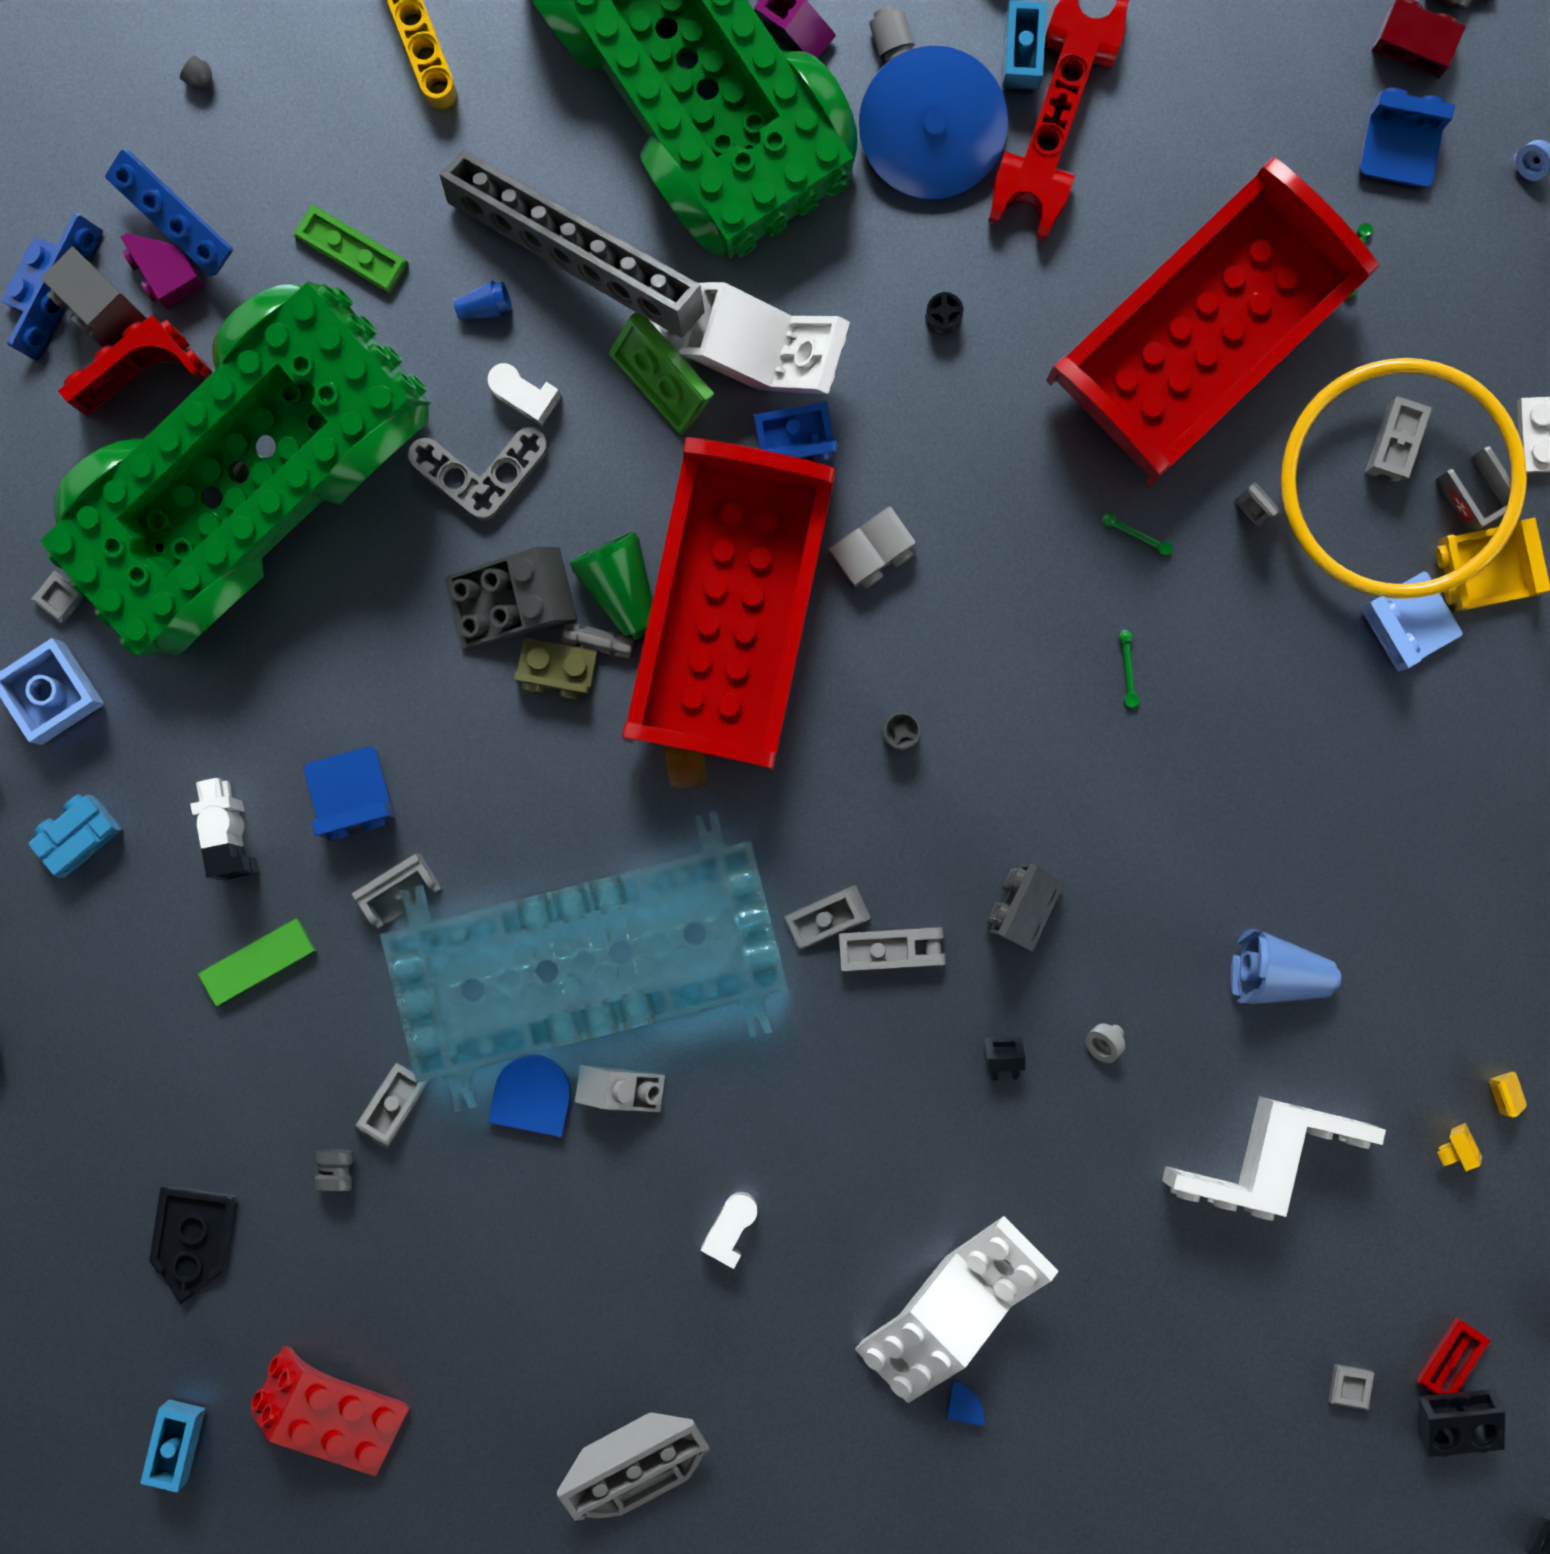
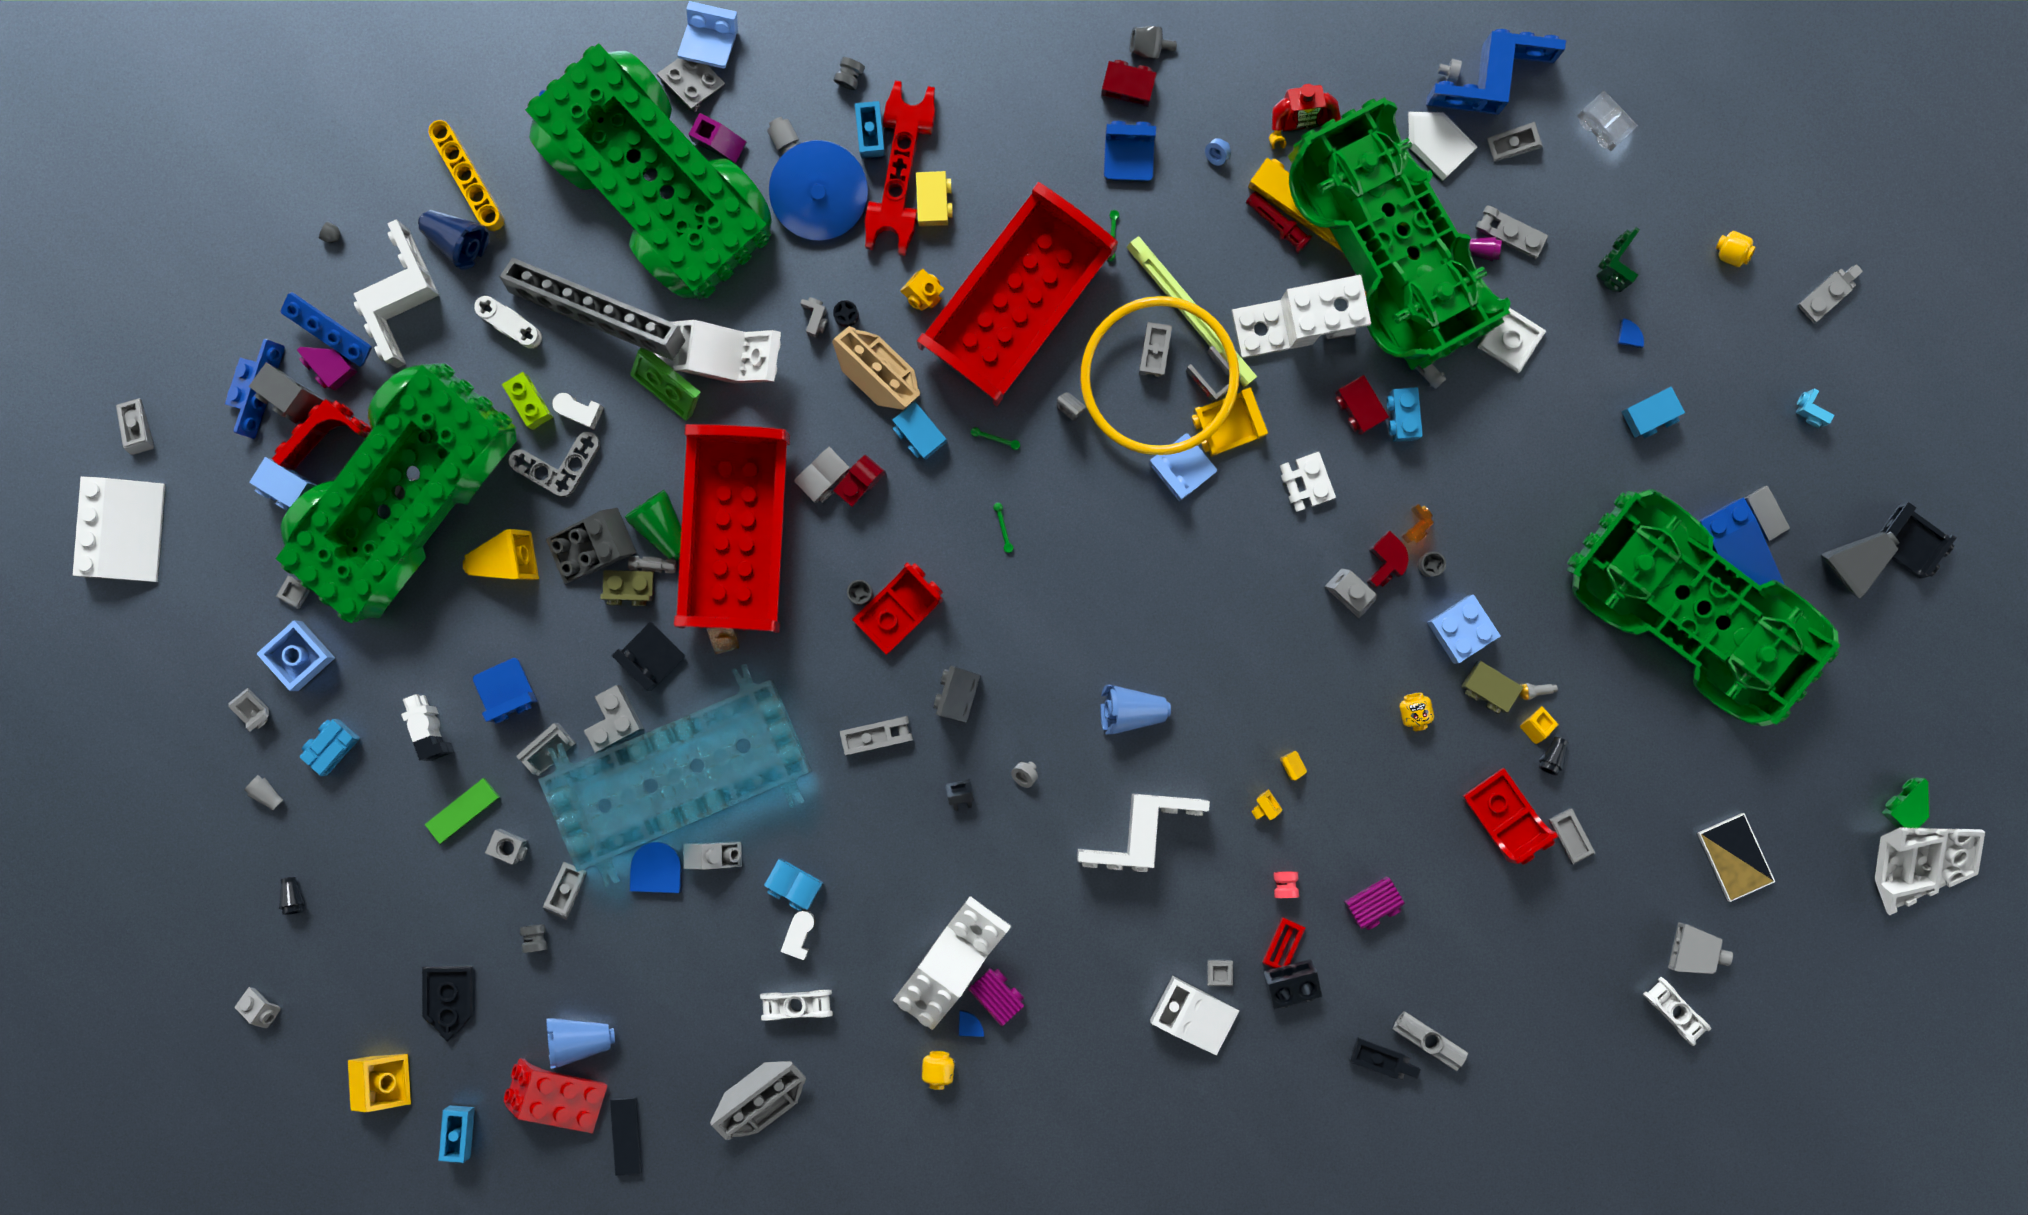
camera: 10 degrees left, 0 degrees up
bright green tile [293,204,408,294] -> none
blue cone [454,280,512,321] -> none
blue bracket [753,400,838,462] -> none
light grey slope [784,885,870,951] -> none
none -> light blue brick [249,457,317,511]
none -> yellow slope [348,1054,411,1112]
none -> white bracket [354,219,439,368]
none -> dark blue cone [418,210,489,270]
none -> yellow slope [463,529,539,580]
none -> white piece [474,296,542,349]
none -> light grey brick [485,829,528,865]
none -> lime brick [502,372,554,430]
none -> medium blue cone [546,1018,615,1069]
none -> light grey brick [584,685,644,753]
none -> black tile [610,1097,642,1176]
none -> black bracket [612,622,685,691]
none -> white piece [760,990,833,1020]
none -> dark azure brick [764,859,823,911]
none -> light grey bracket [800,297,827,338]
none -> tan wedge [832,326,920,410]
none -> dark red brick [833,454,886,507]
none -> red bracket [852,562,943,655]
none -> dark azure brick [892,401,947,461]
none -> yellow brick [900,269,944,311]
none -> light yellow brick [916,171,953,226]
none -> yellow head [921,1051,955,1090]
none -> magenta brick [968,967,1024,1026]
none -> yellowish green piece [1126,236,1257,388]
none -> white slope [1150,976,1239,1055]
none -> coral wheel [1274,871,1299,898]

